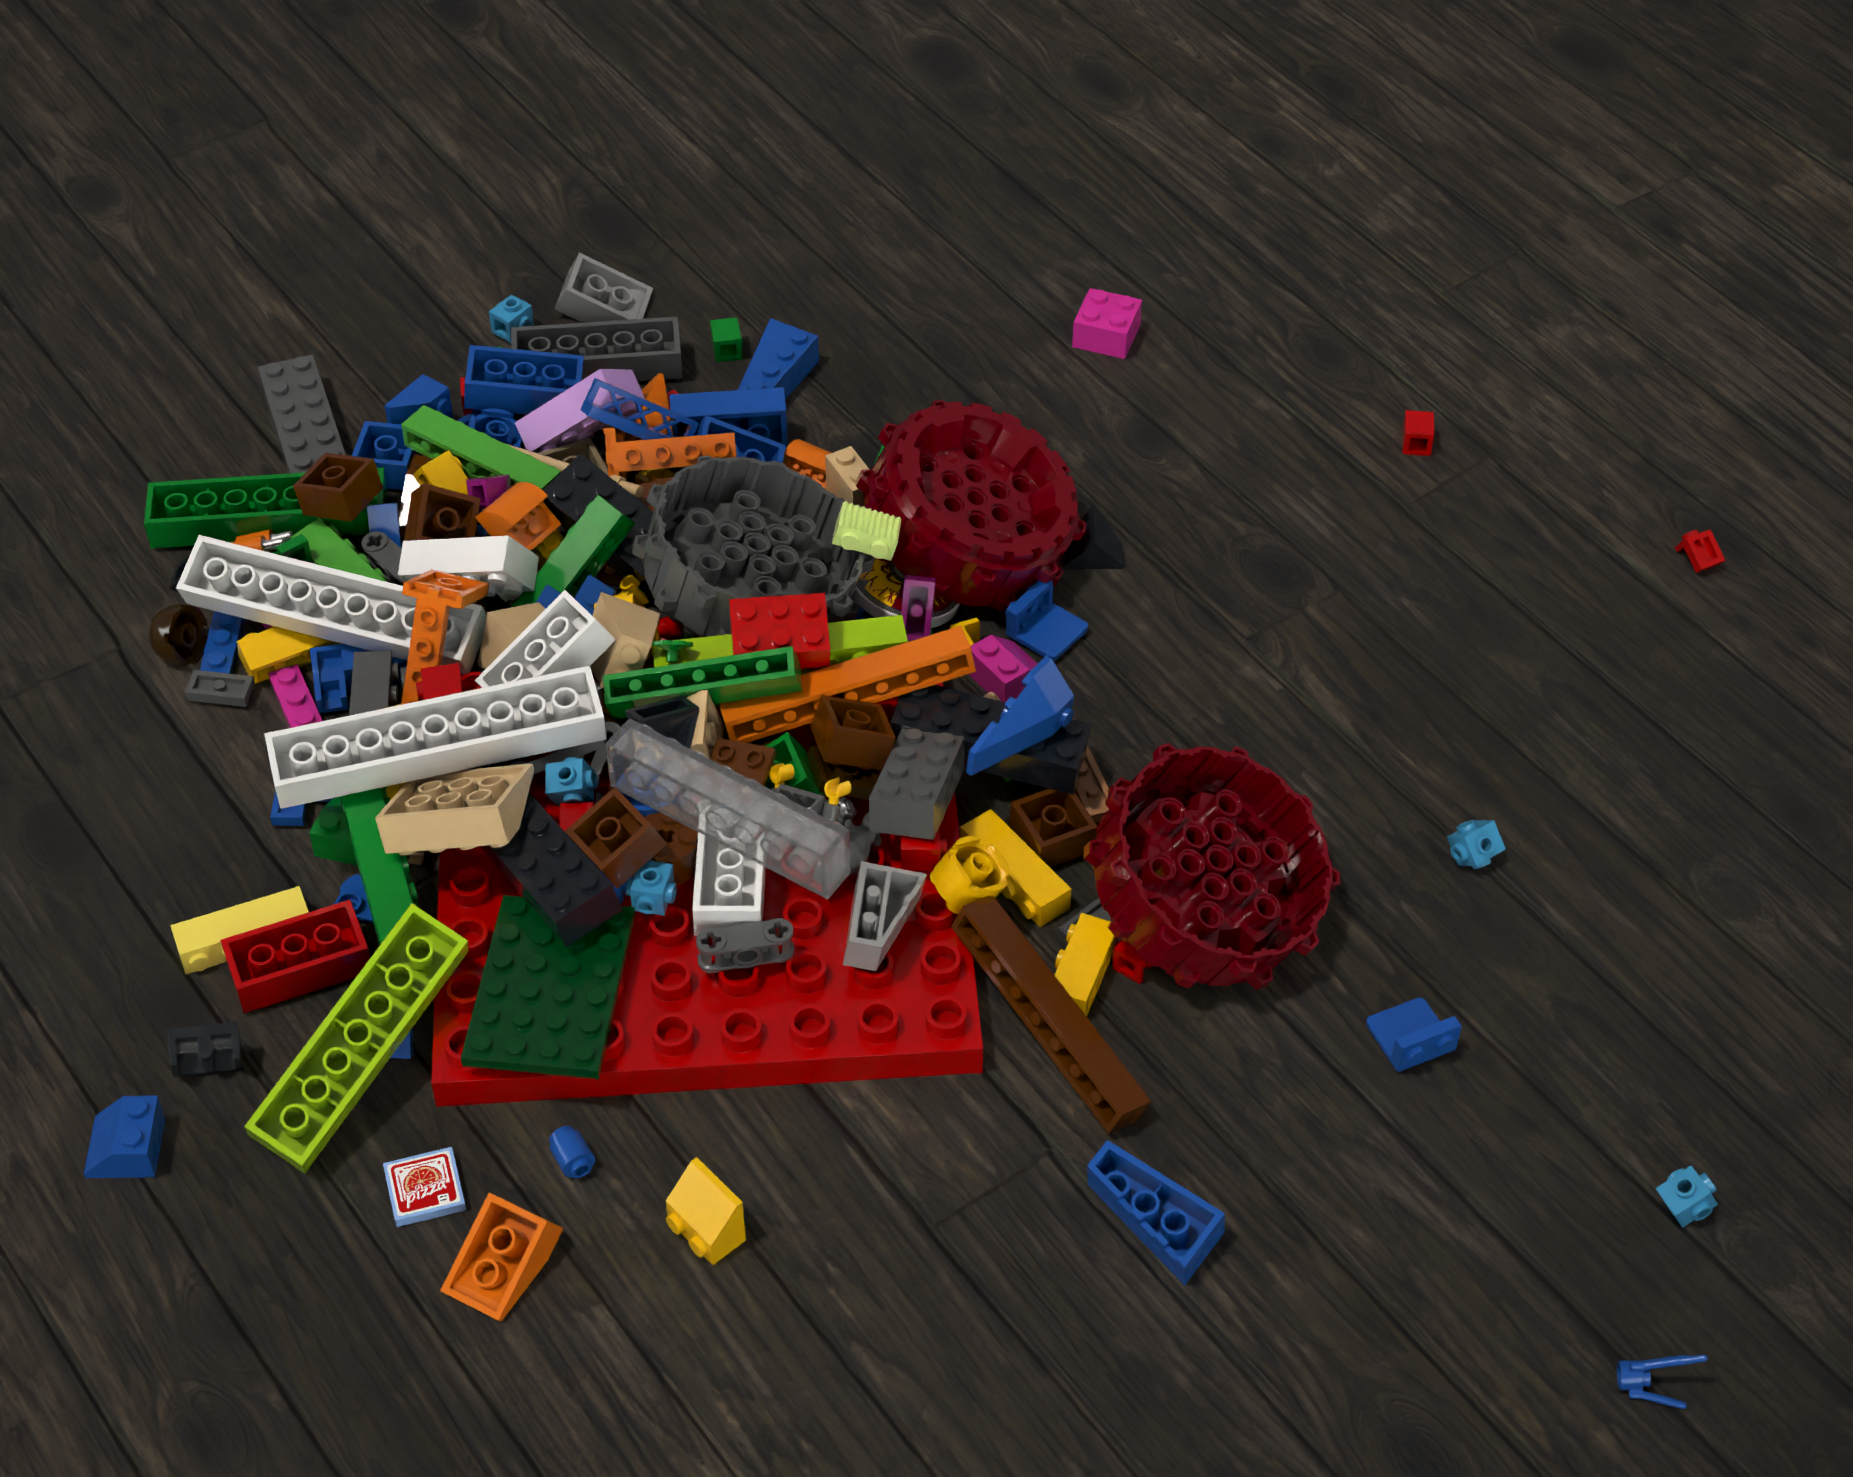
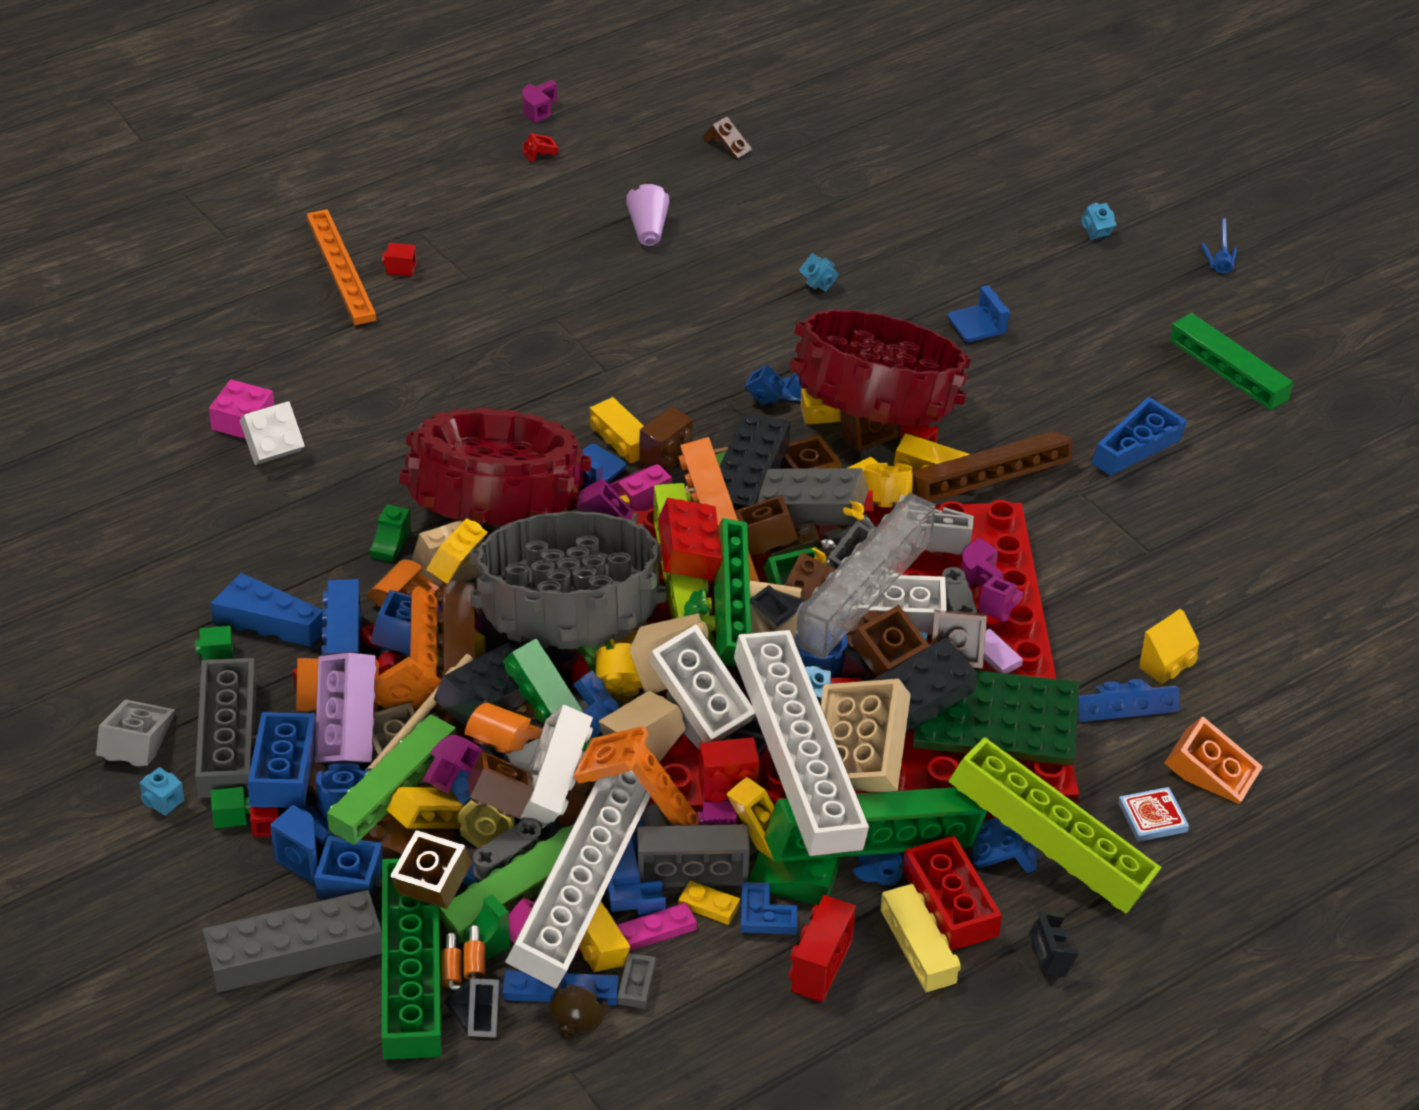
camera: 90 degrees left, 5 degrees down
blue slope [84,1096,166,1178] -> none
blue brick [549,1126,595,1178] -> none
blue fence [580,378,699,440] -> none
yellowish green brick [832,501,902,561] -> none
blue wedge [966,655,1074,776] -> none
none -> white brick [239,401,305,465]
none -> orange plate [306,209,376,325]
none -> yellow brick [426,518,488,584]
none -> magenta brick [522,80,557,123]
none -> yellow brick [589,397,644,464]
none -> lavender cone [626,184,669,246]
none -> reddish brown brick [639,407,693,473]
none -> reddish brown bracket [702,116,752,159]
none -> red brick [788,895,856,1002]
none -> brick [931,609,987,668]
none -> magenta brick [961,538,1003,588]
none -> magenta brick [979,576,1023,622]
none -> lavender tile [983,629,1023,674]
none -> blue bracket [1078,679,1180,722]
none -> green brick [1170,313,1293,410]

